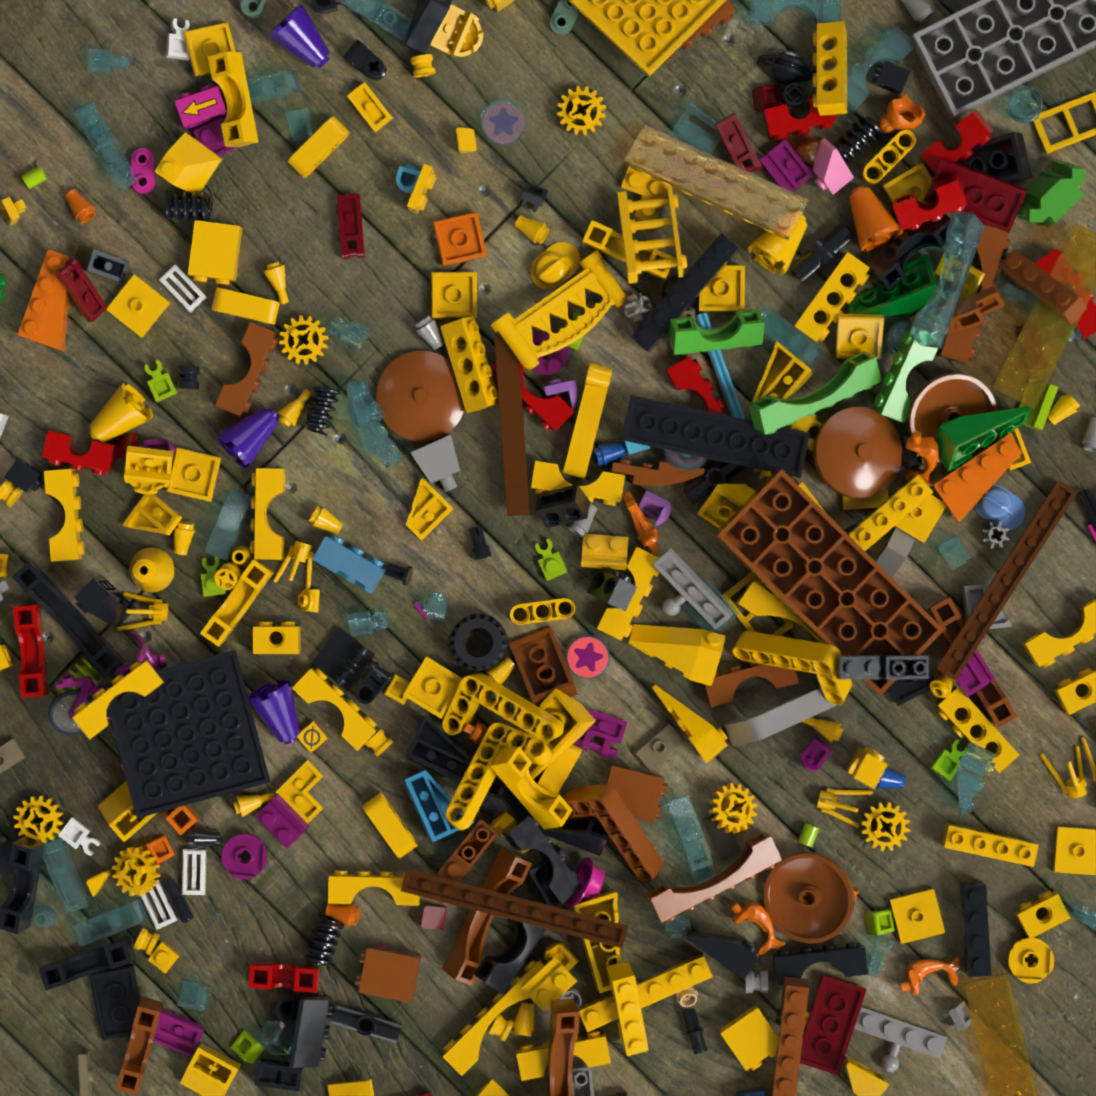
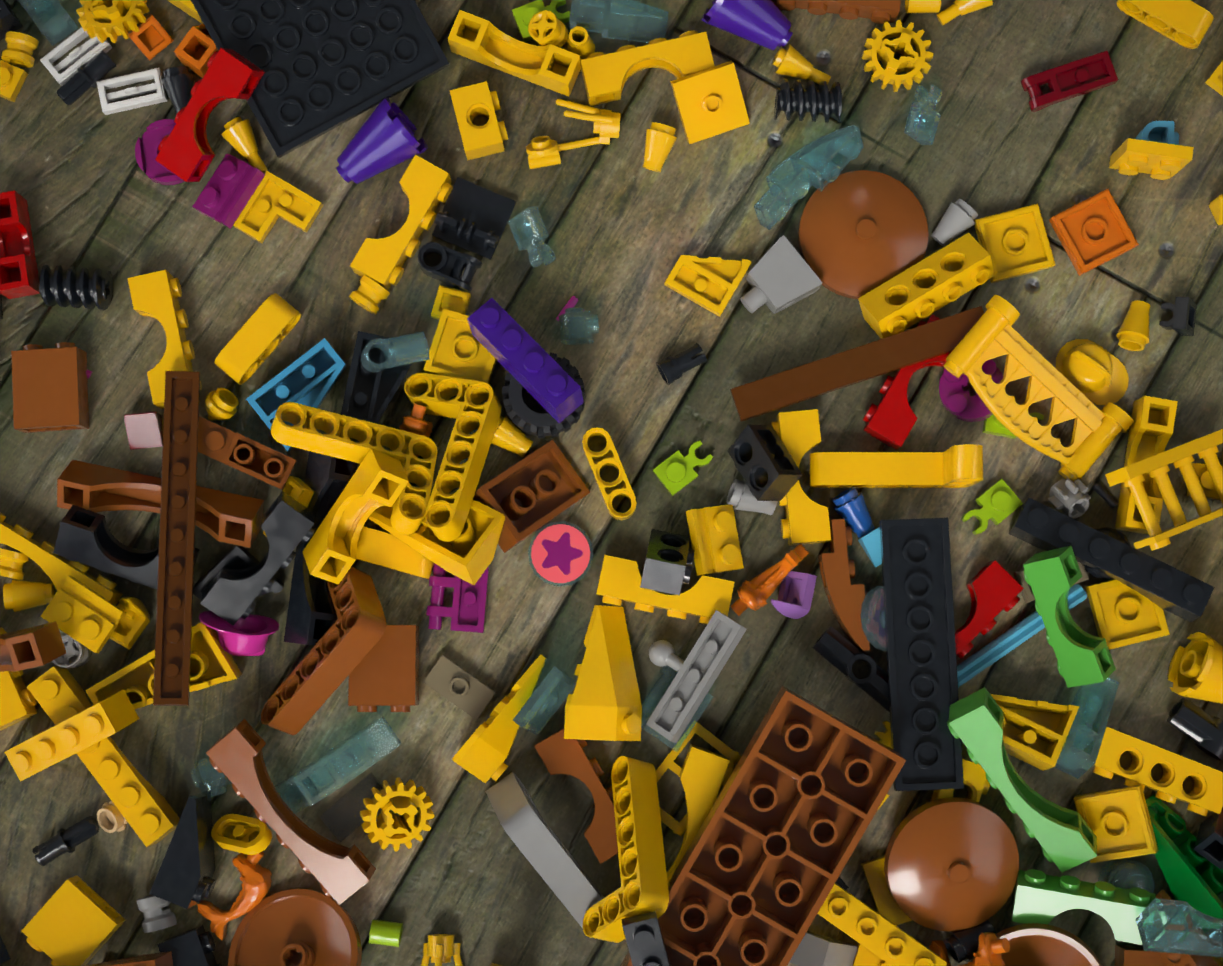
camera: 75 degrees right, 5 degrees down
yellow tile [297,721,328,753] -> none
dark azure wedge [312,534,386,593] -> none
orange cone [325,904,361,927] -> none
black piece [385,563,413,586] -> none
medium lavender plate [544,379,577,409] -> none
yellow slope [697,484,755,529] -> none
magenta plate [800,736,834,772] -> none
yellow cone [802,717,844,744] -> none
none -> red arch [155,48,265,182]
none -> yellow plate [205,387,239,420]
none -> yellow plate [211,814,272,855]
none -> clear light blue piece [361,332,430,372]
none -> dark purple brick [467,298,584,423]
none -> clear light blue plate [513,666,576,735]
none -> yellow plate [670,61,750,144]
none -> lime plate [961,479,1023,535]

